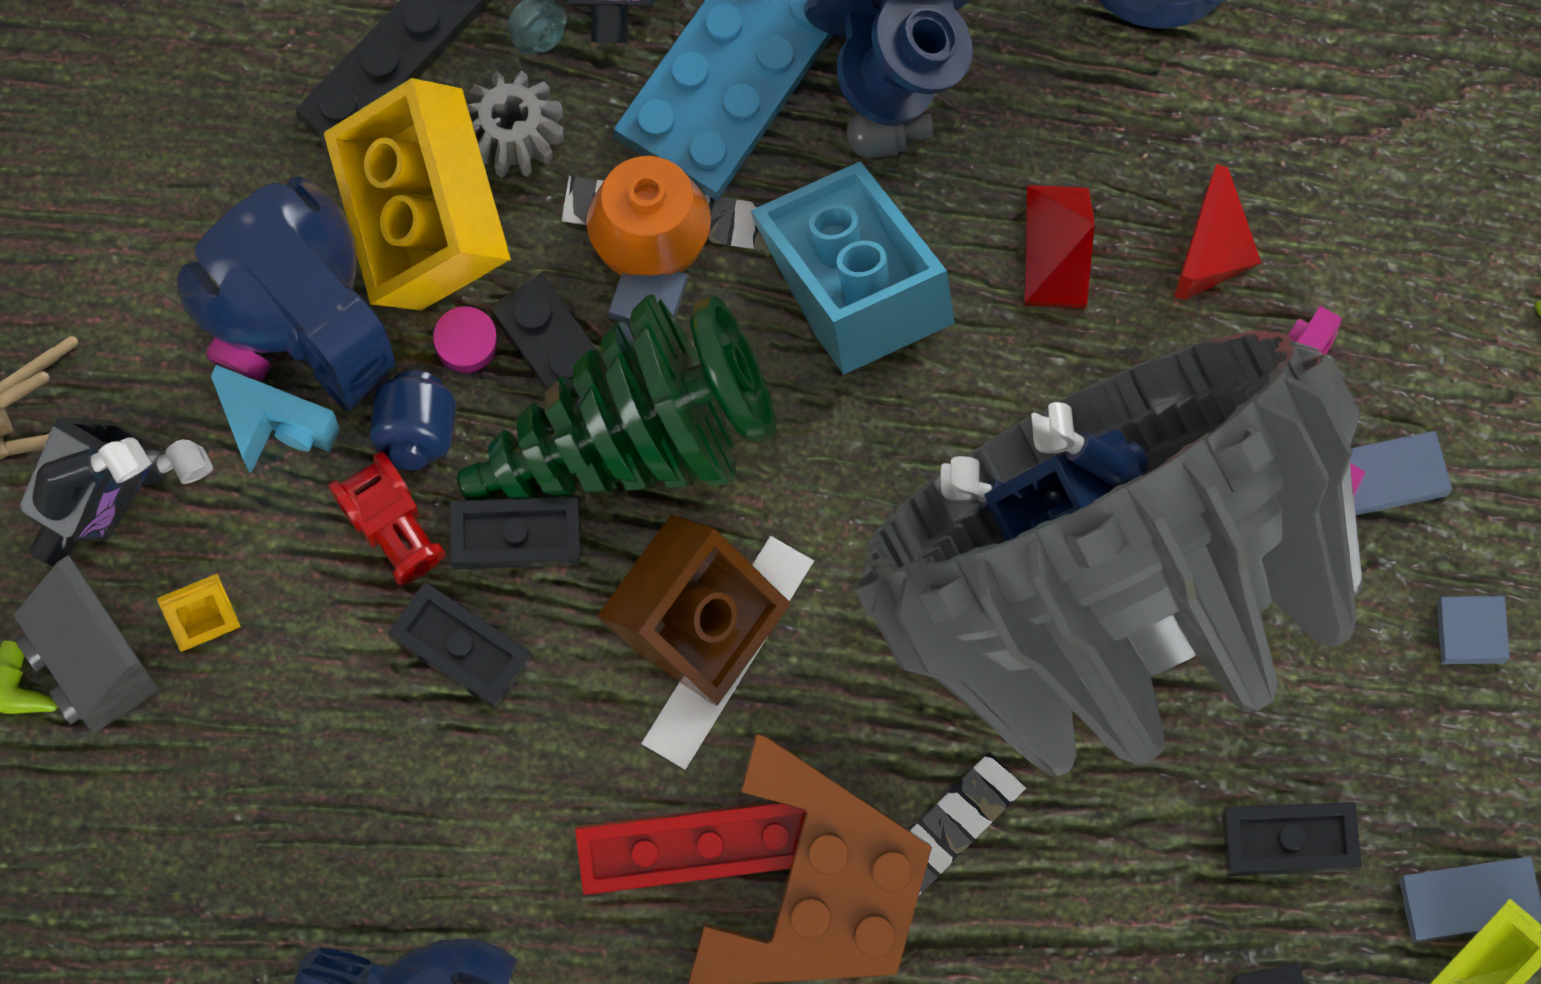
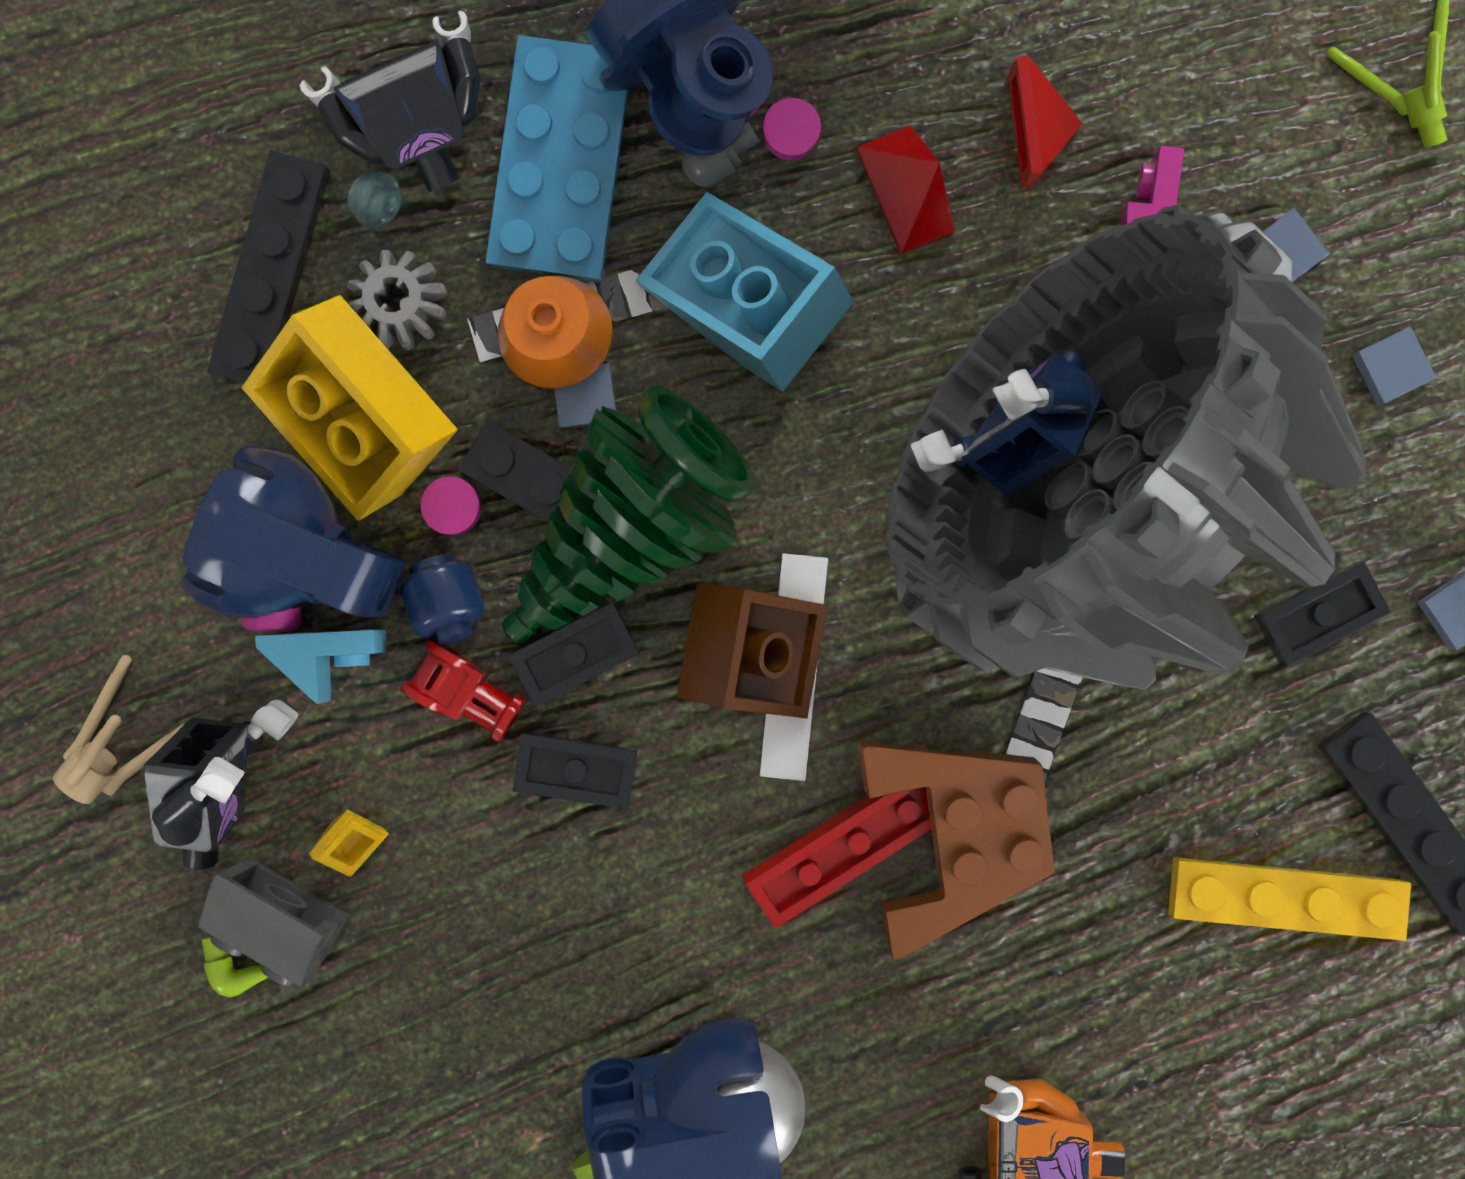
camera: 20 degrees left, 15 degrees up
none -> dark pink tile [763,98,821,161]

